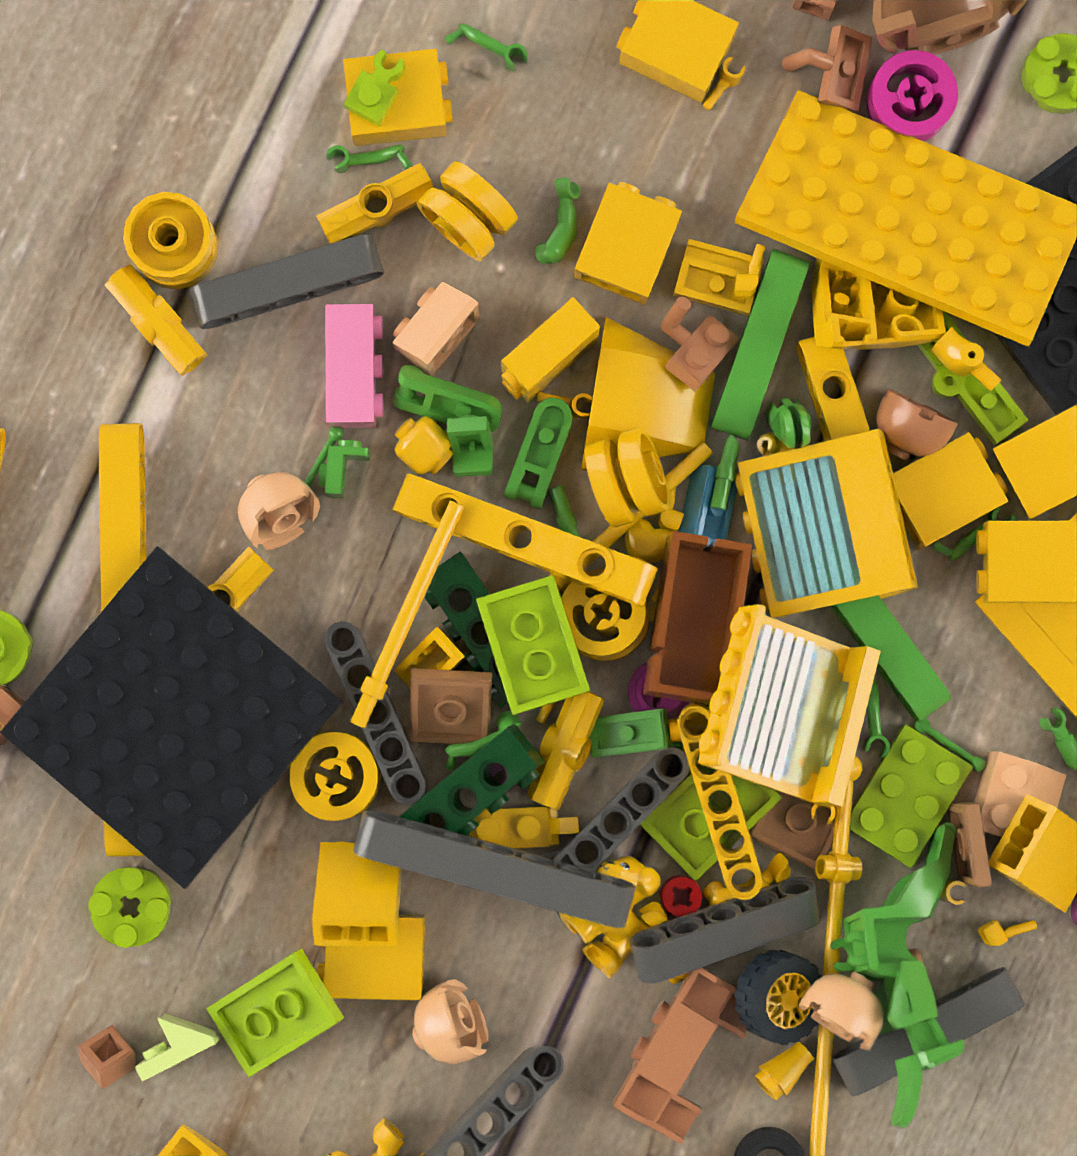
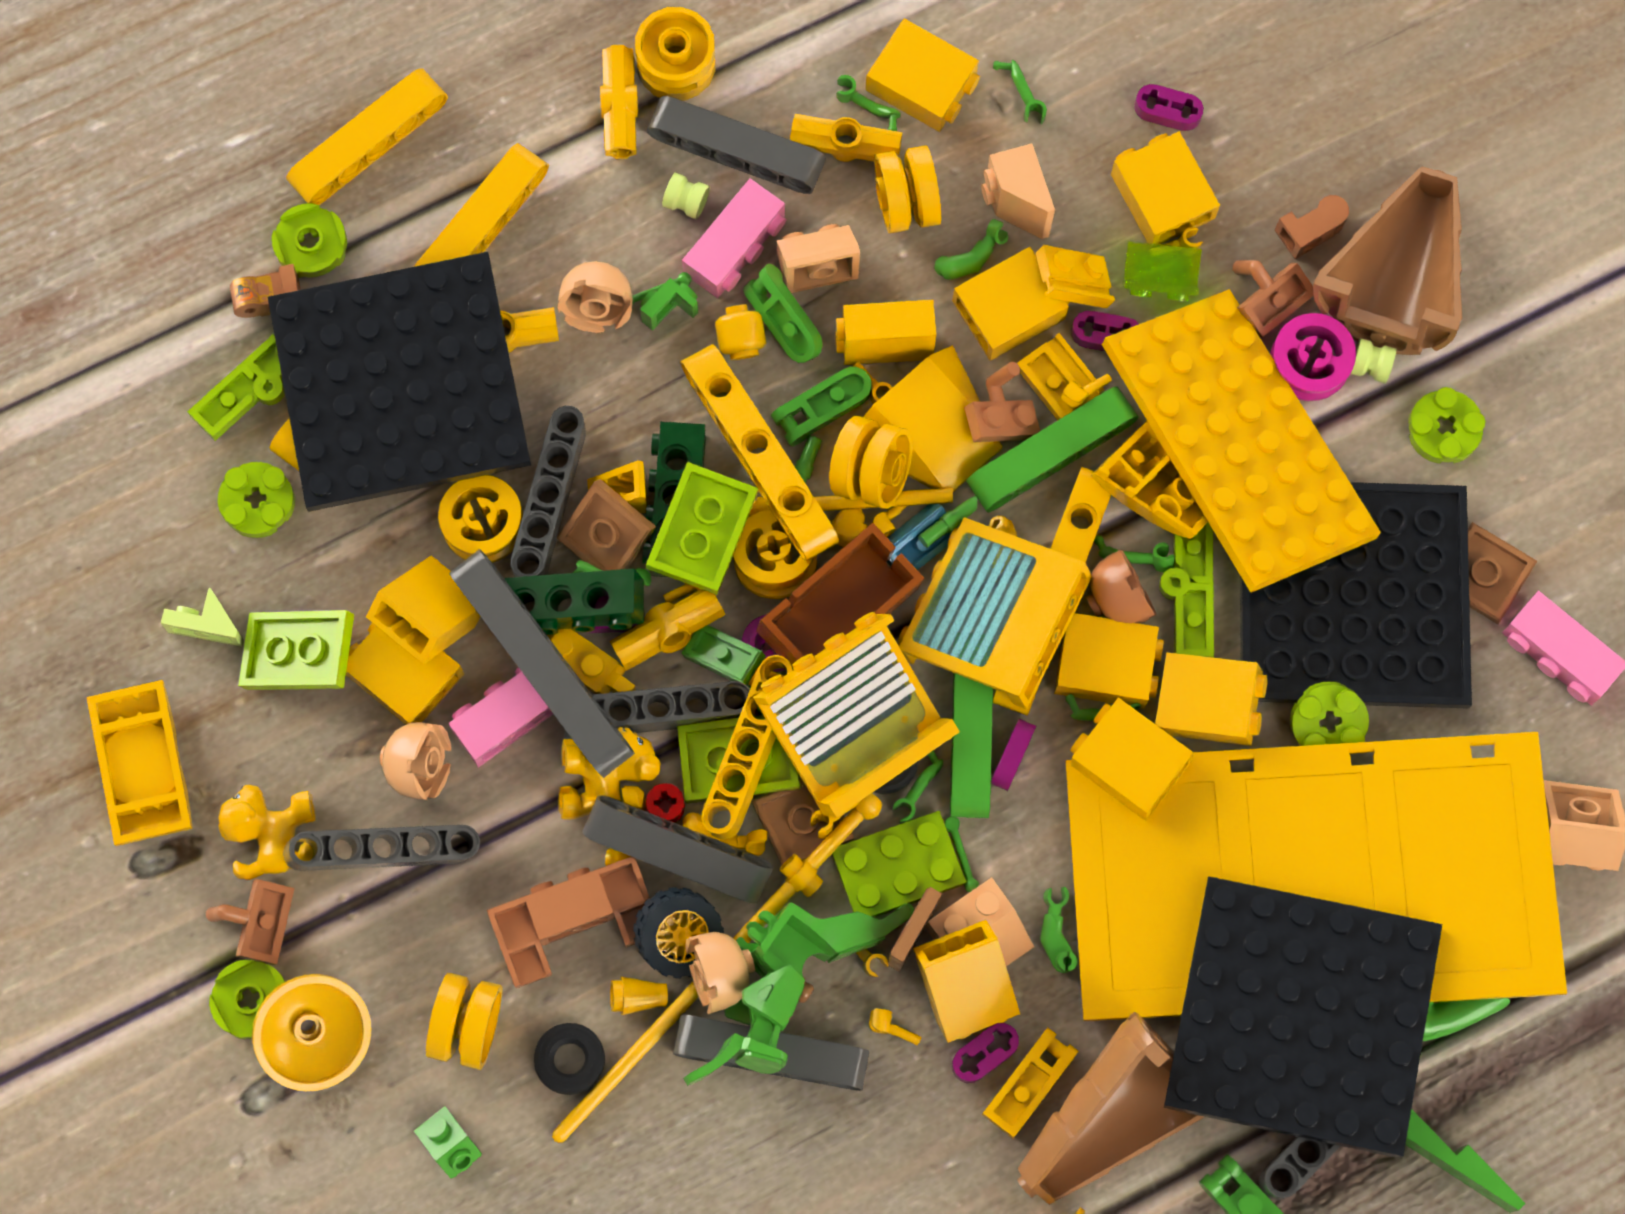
camera: 40 degrees right, 10 degrees down
nougat slope [78,1025,136,1090] -> none
lime plate [344,49,405,127] -> none
yellow bar [350,501,465,728] -> none
bright green bracket [447,415,494,477] -> none
bright green arm [765,397,812,449] -> none
yellow piece [931,327,1002,391] -> none
none -> lime hinge [187,334,285,441]
none -> bright pink brick [448,667,553,768]
none -> yellowish green wheel [662,172,710,220]
none -> light nougat slope [981,143,1055,239]
none -> magenta beam [991,718,1037,791]
none -> yellow plate [1036,245,1115,309]
none -> magenta beam [1071,311,1139,352]
none -> bright green piece [1094,536,1175,573]
none -> clear neon green bracket [1122,241,1202,301]
none -> yellowish green wheel [1350,338,1397,384]

